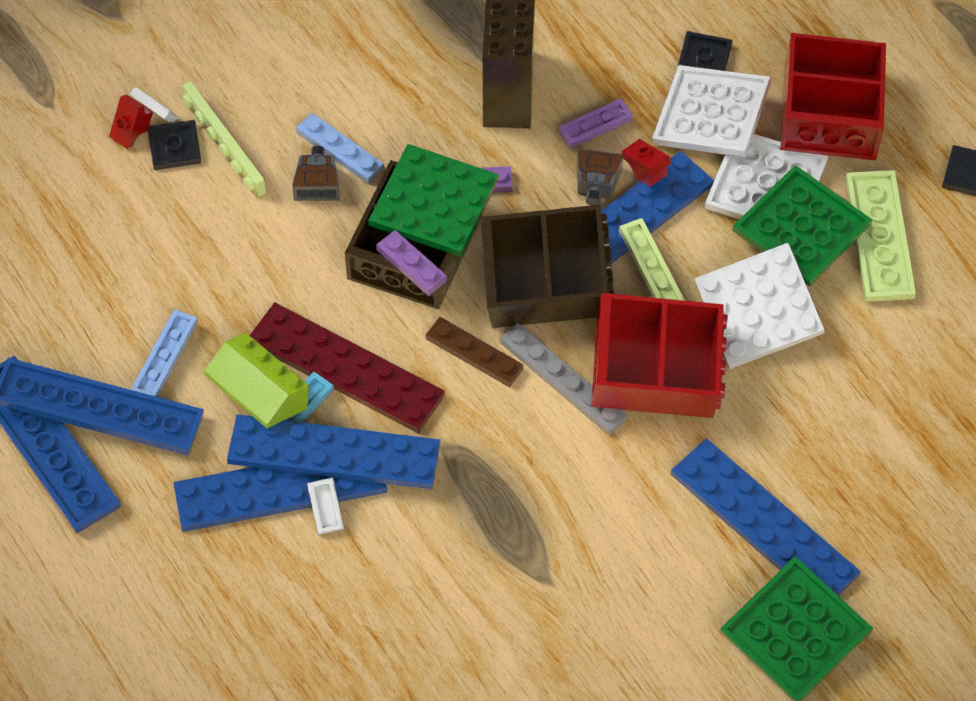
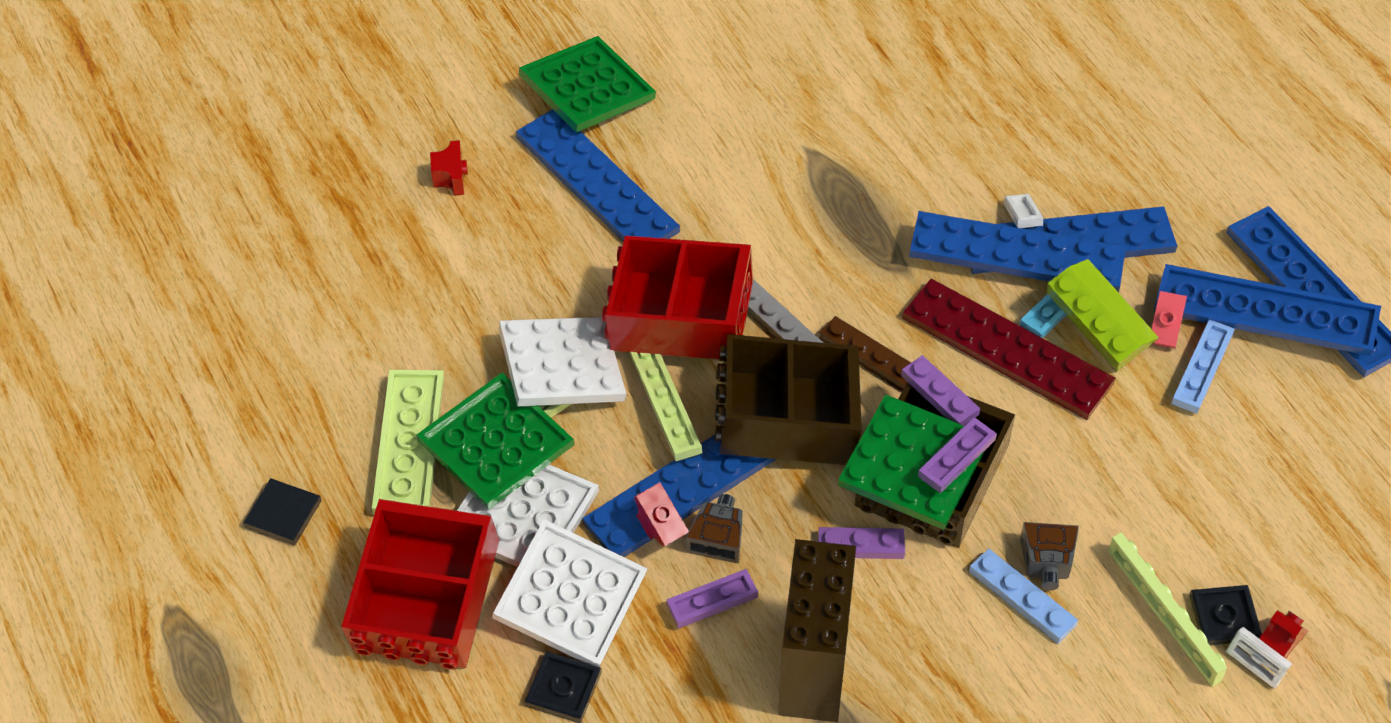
camera: 175 degrees left, 5 degrees down
none -> red brick [430,140,468,196]
none -> medium lavender plate [918,417,997,493]
none -> coral plate [1152,291,1187,349]

